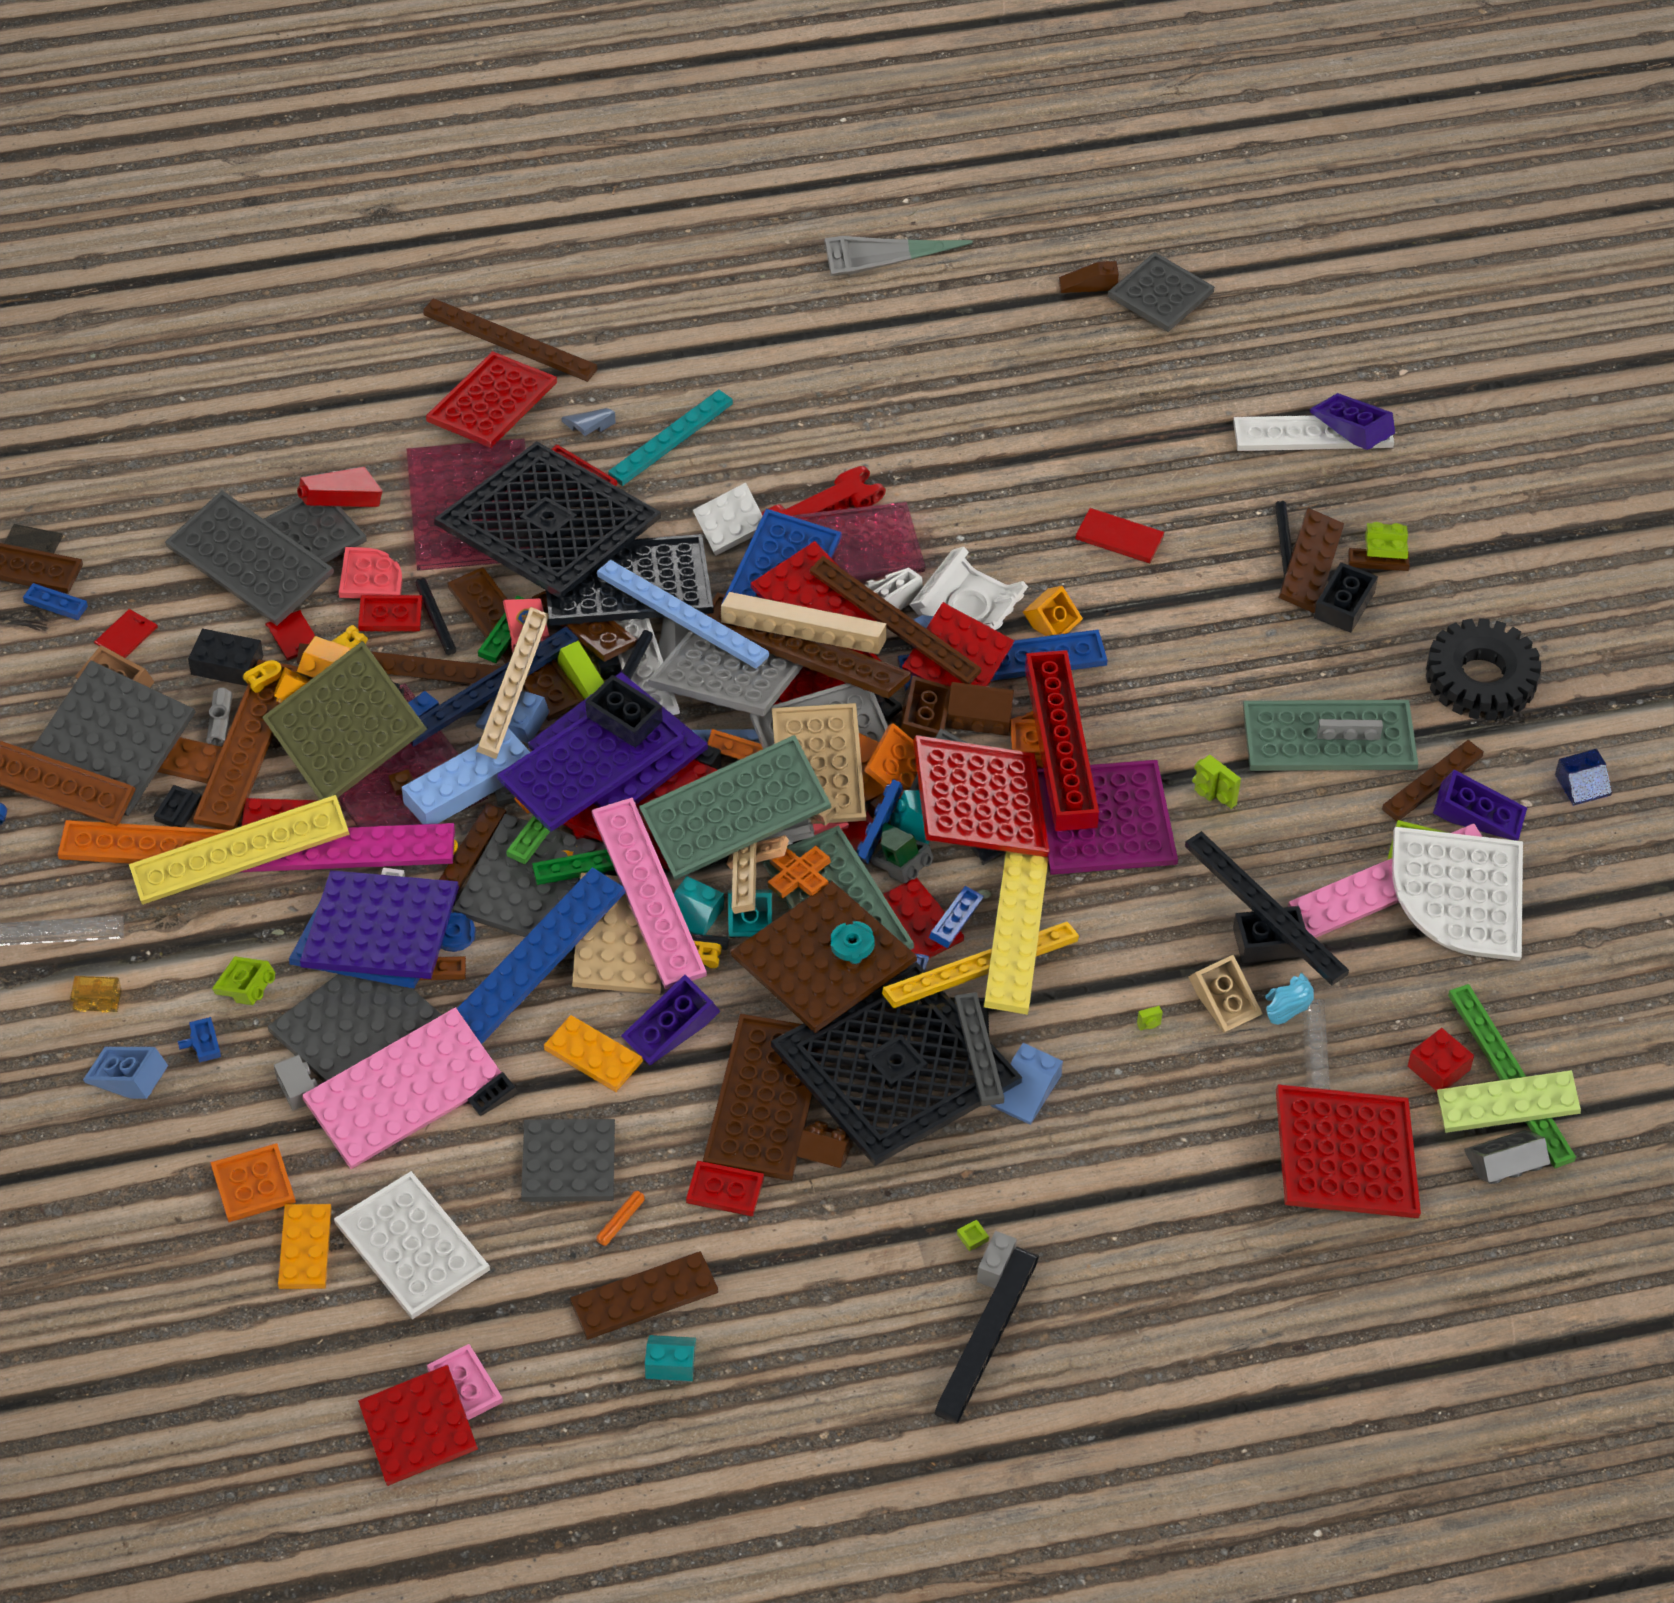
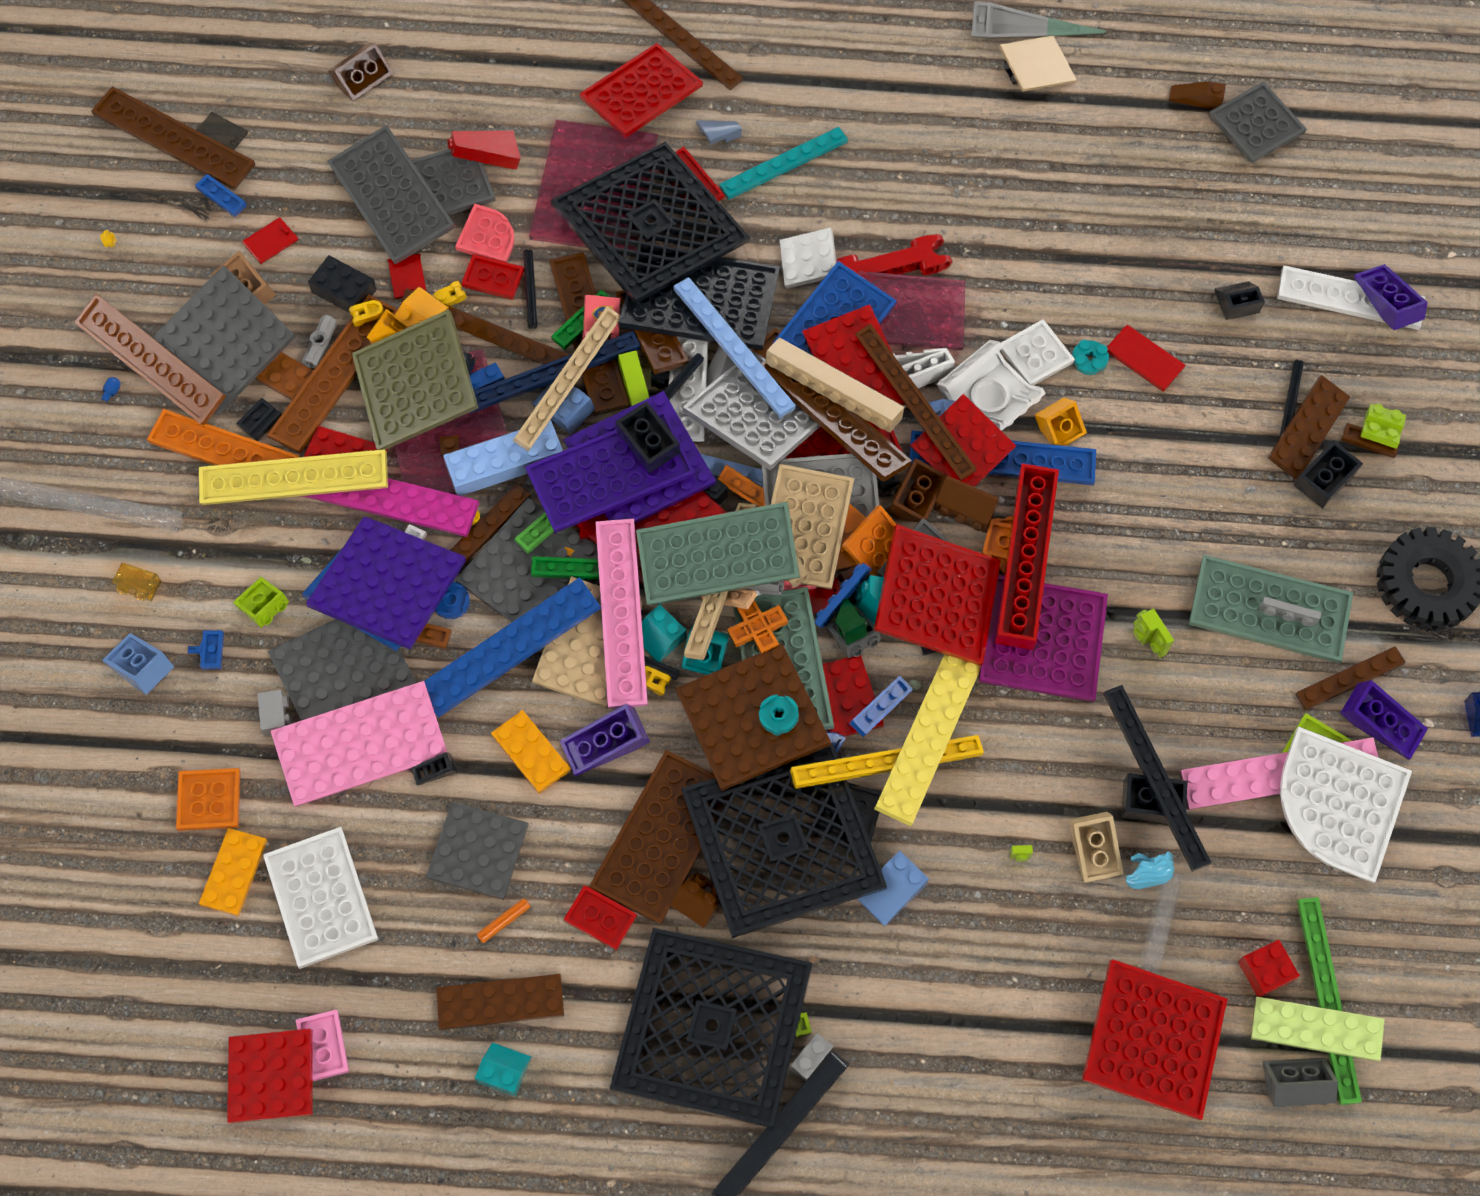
camera: 15 degrees right, 15 degrees up
dark grey plate [955,992,1004,1106] -> none
none -> reddish brown slope [328,43,394,101]
none -> black plate [609,928,813,1129]
none -> tan piece [999,36,1077,92]
none -> white plate [1000,320,1075,386]
none -> teal plate [1072,339,1109,375]
none -> black slope [1214,281,1265,320]

